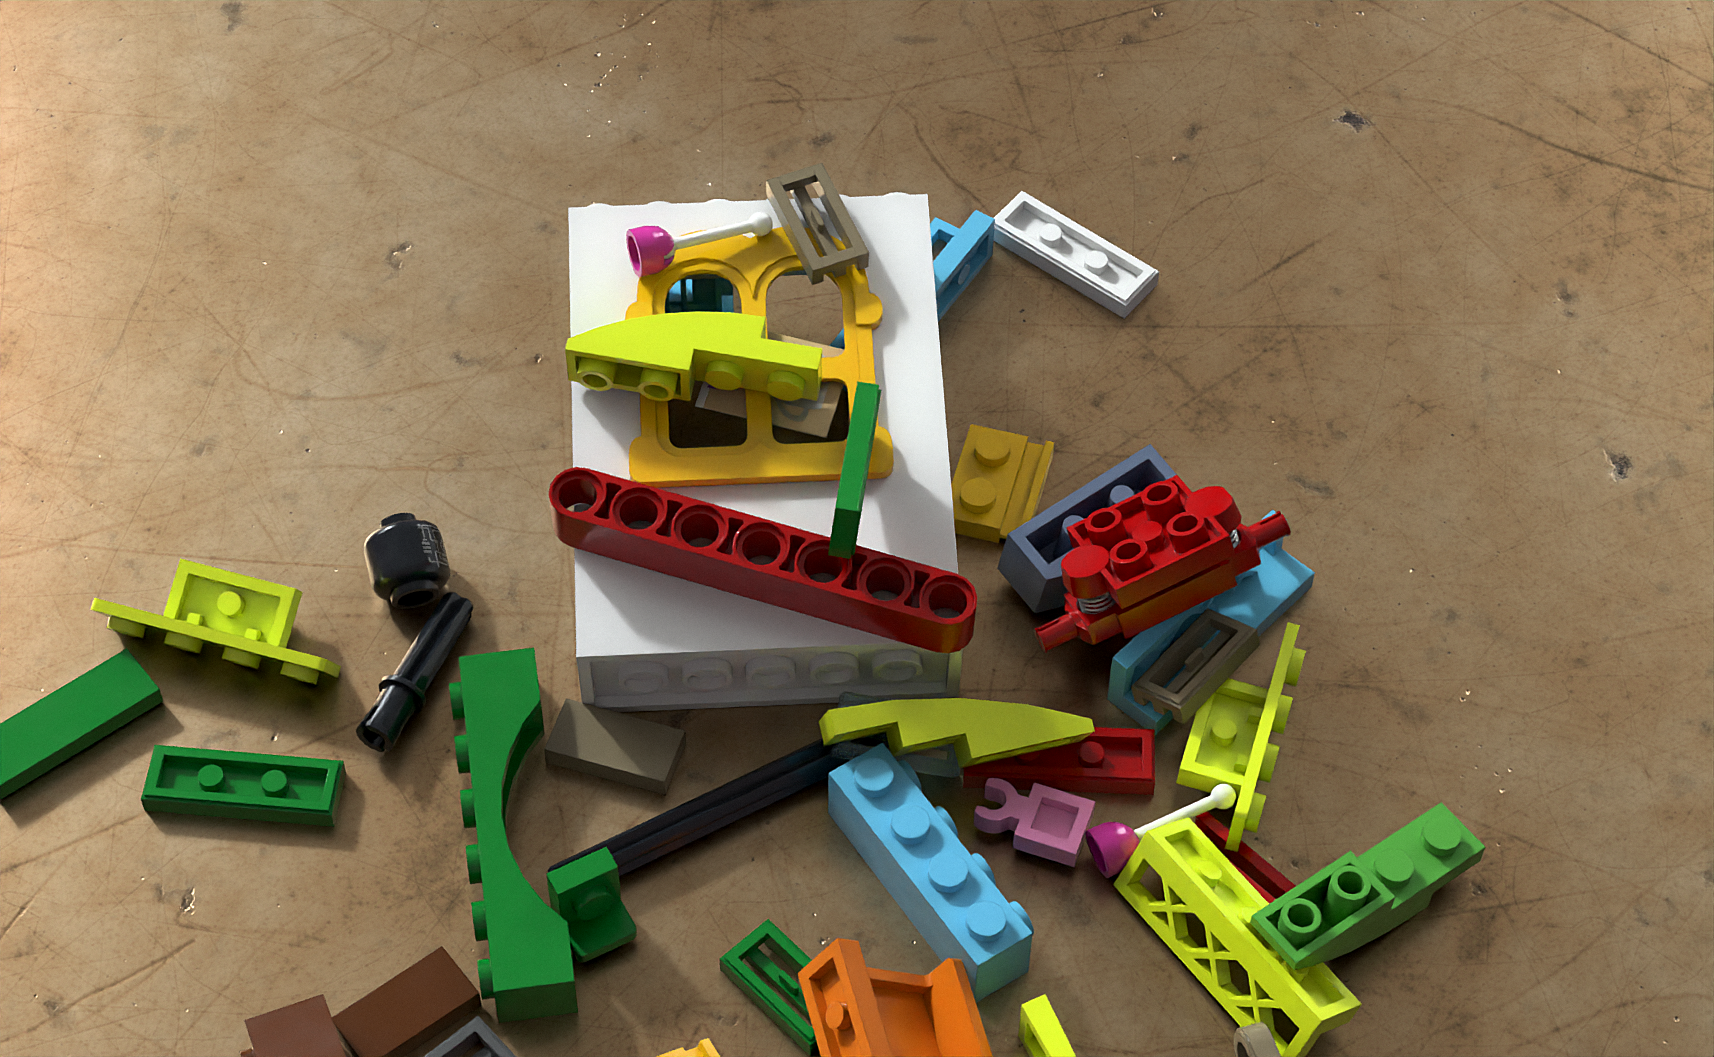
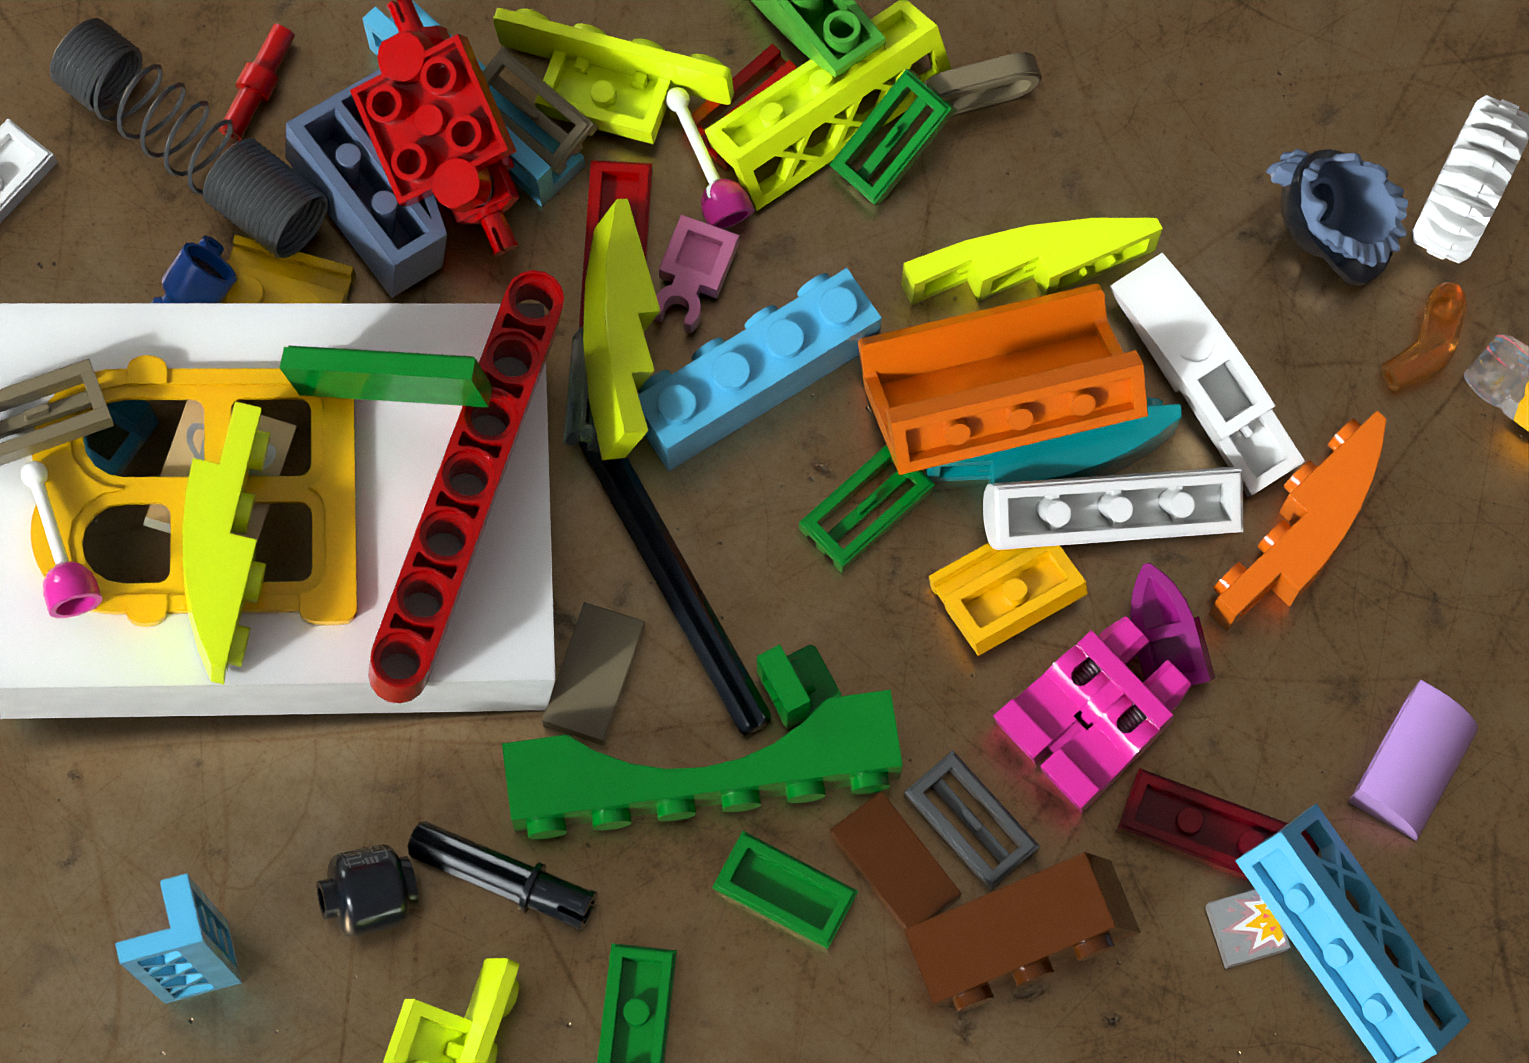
camera: 90 degrees left, 20 degrees up
none -> dark grey piece [50,18,328,259]
none -> medium azure fence [115,874,242,1004]
none -> blue piece [151,236,237,303]
none -> red bar [219,24,295,141]
none -> green tile [712,831,858,949]
none -> green tile [829,69,958,205]

